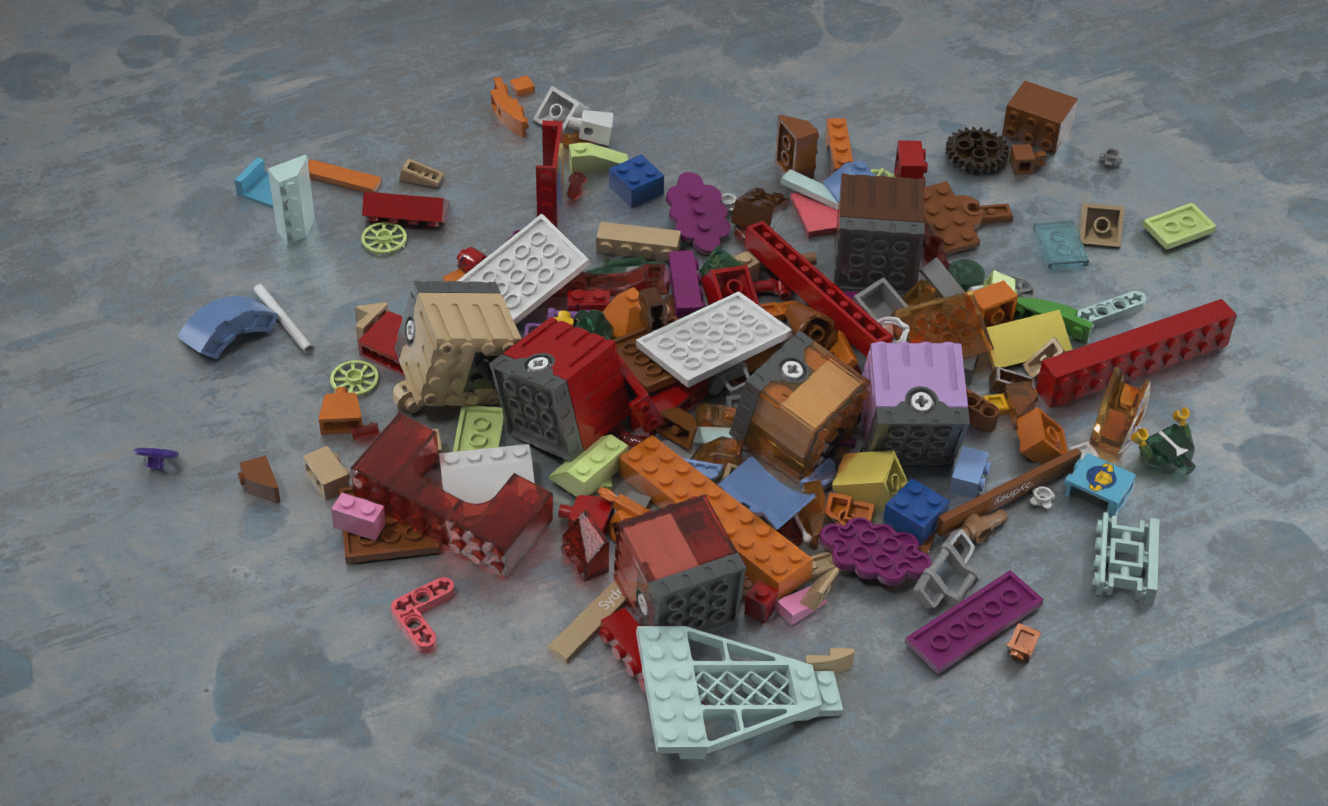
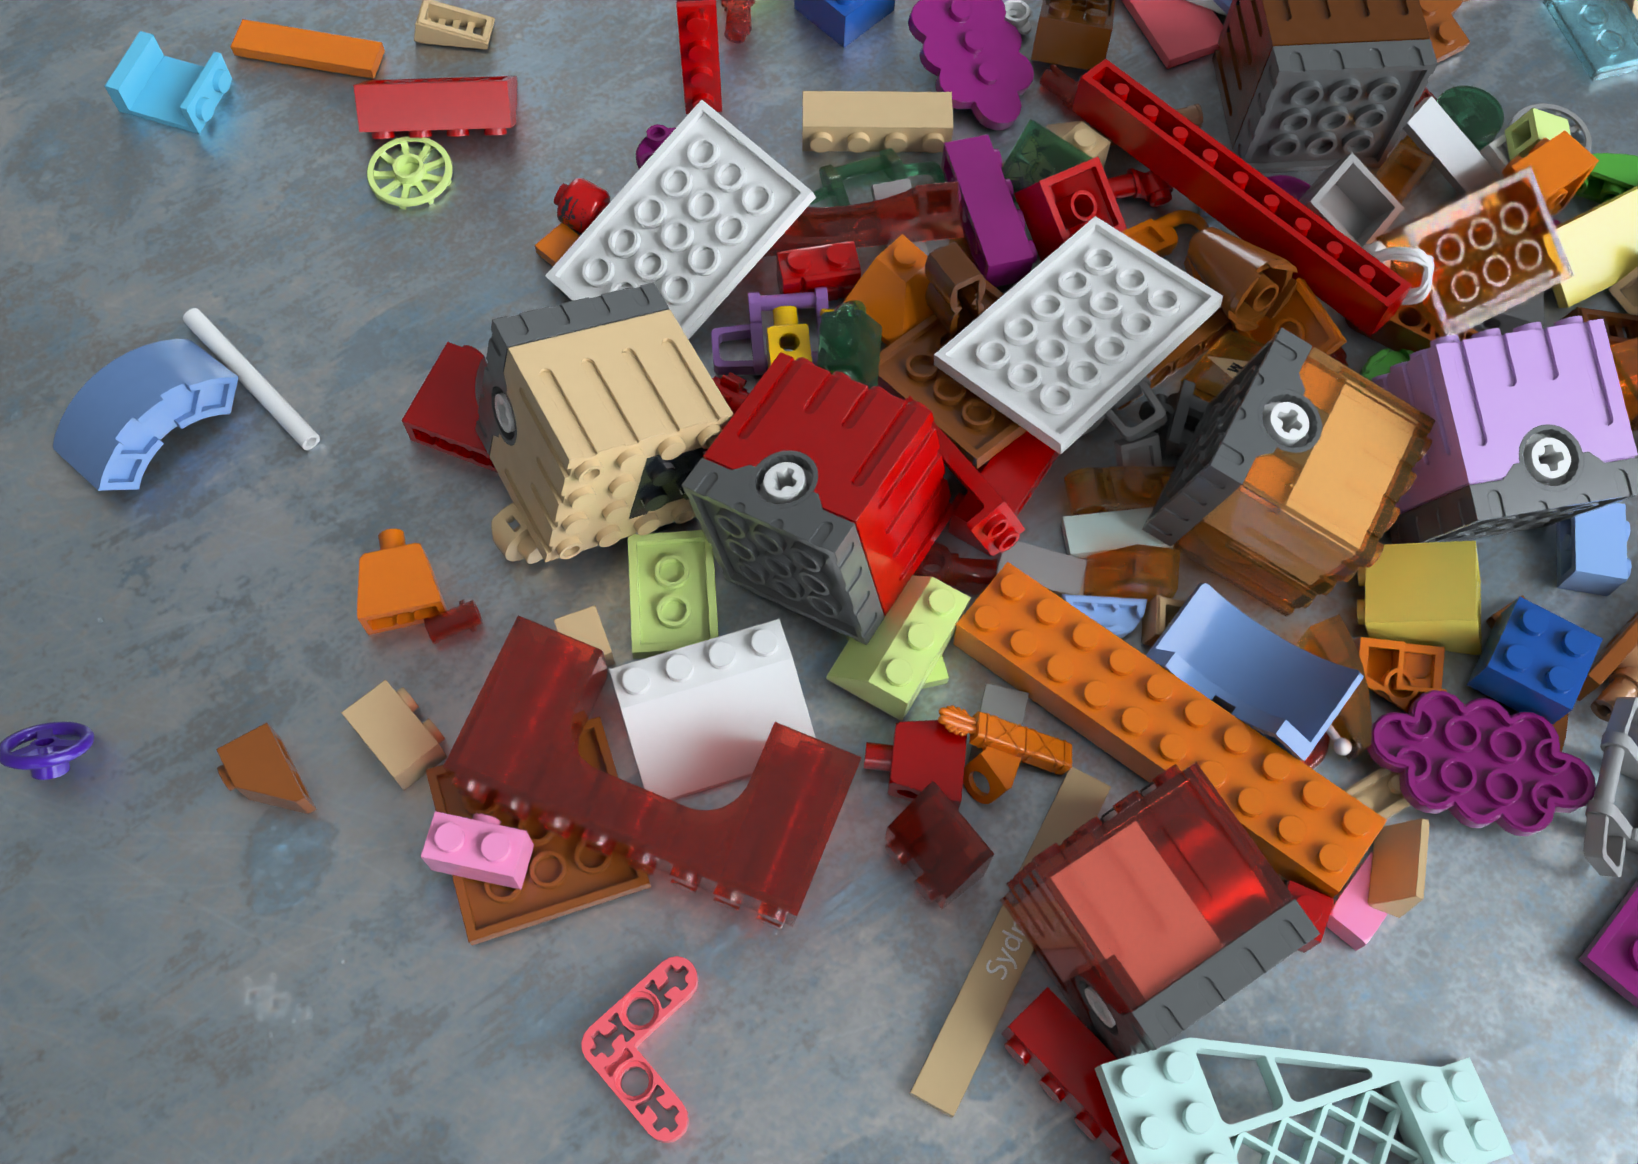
camera: 10 degrees left, 20 degrees up
light aqua slope [268,155,315,244] -> none
yellowish green wheel [330,360,379,396] -> none
tan slope [355,302,388,341] -> none
dark orange slope [655,407,697,450] -> none
light blue plate [799,457,837,491] -> none
tan slope [805,648,855,674] -> none

